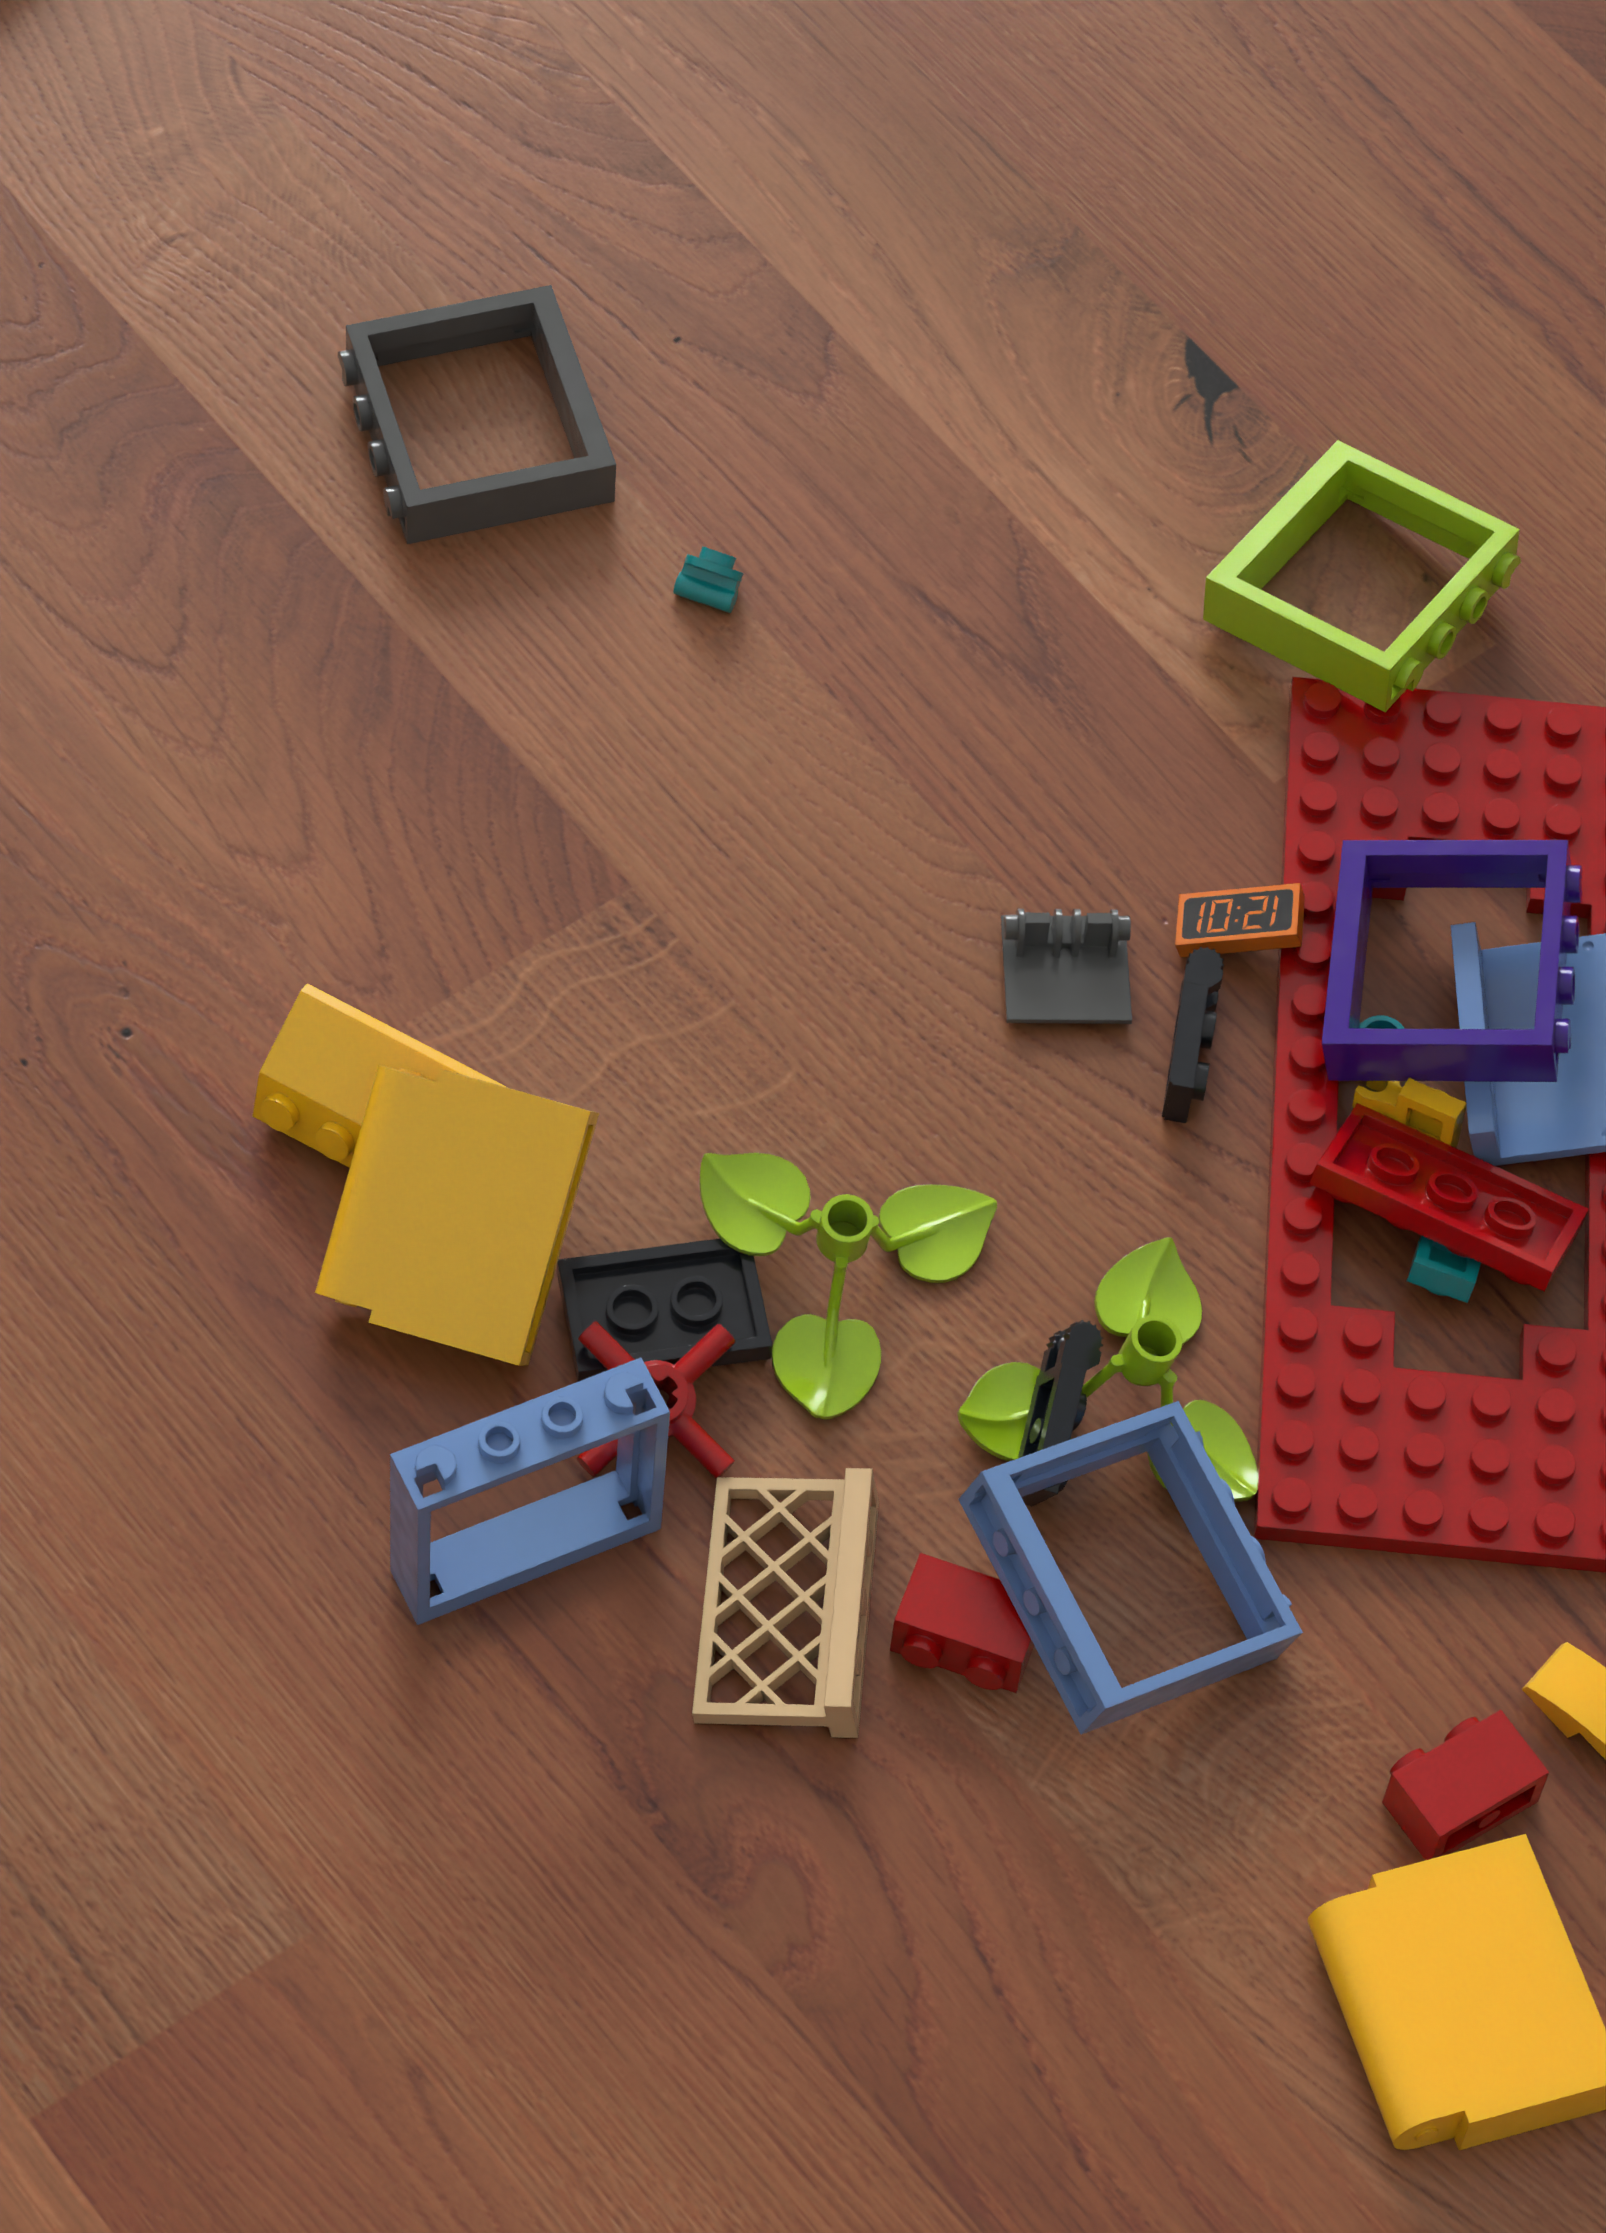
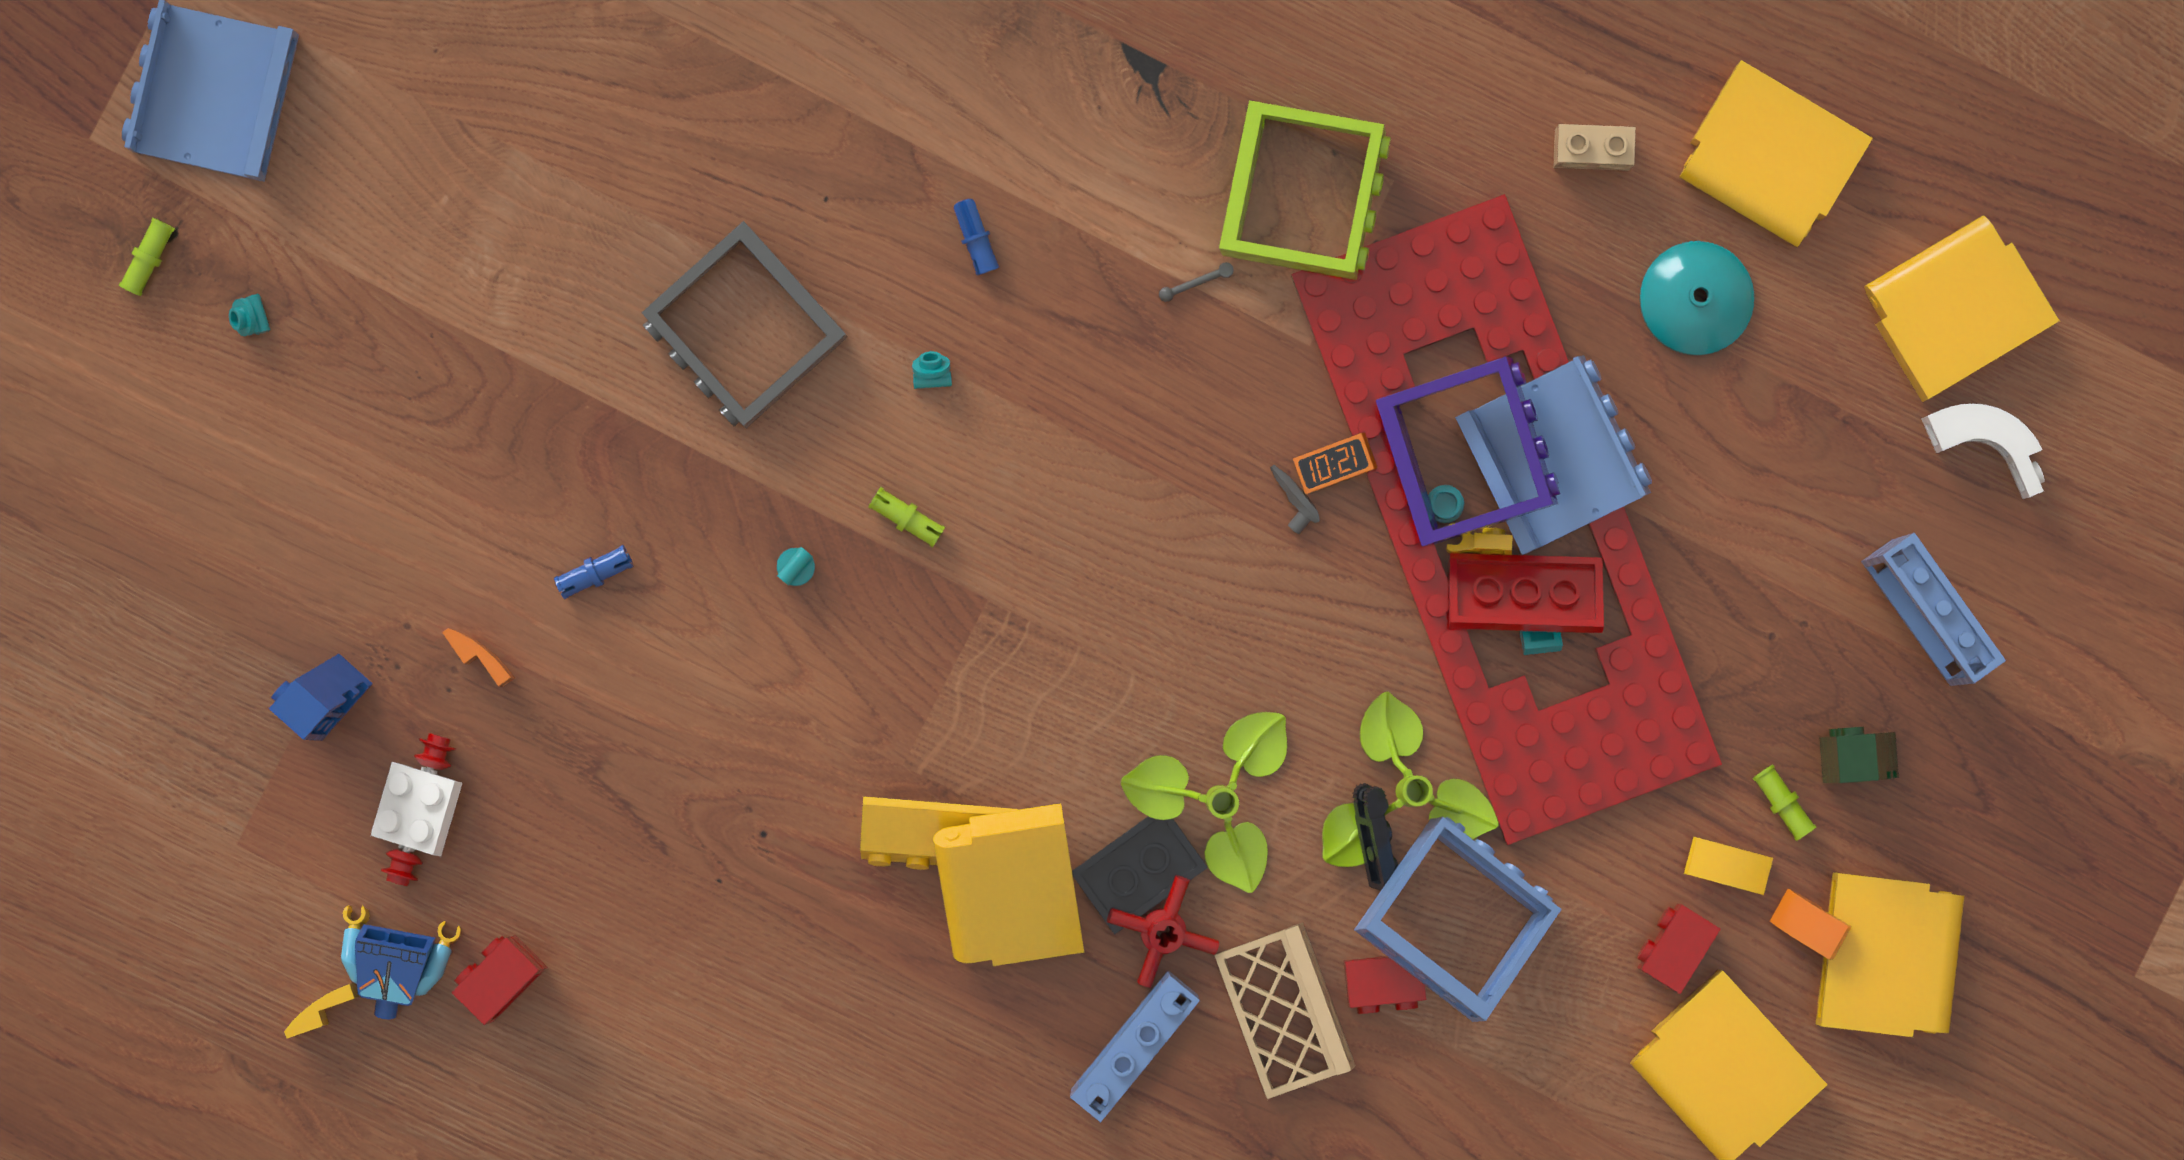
camera: 15 degrees left, 30 degrees up
dark grey hinge [1001,908,1132,1024] -> none
black hinge [1162,947,1224,1123] -> none
none -> blue pin [554,545,634,599]
none -> teal plate [777,547,815,586]
none -> lime pin [868,487,945,548]
none -> blue axle [954,199,1000,276]
none -> dark grey hinge [1159,262,1234,302]
none -> dark grey bar [1270,465,1320,534]

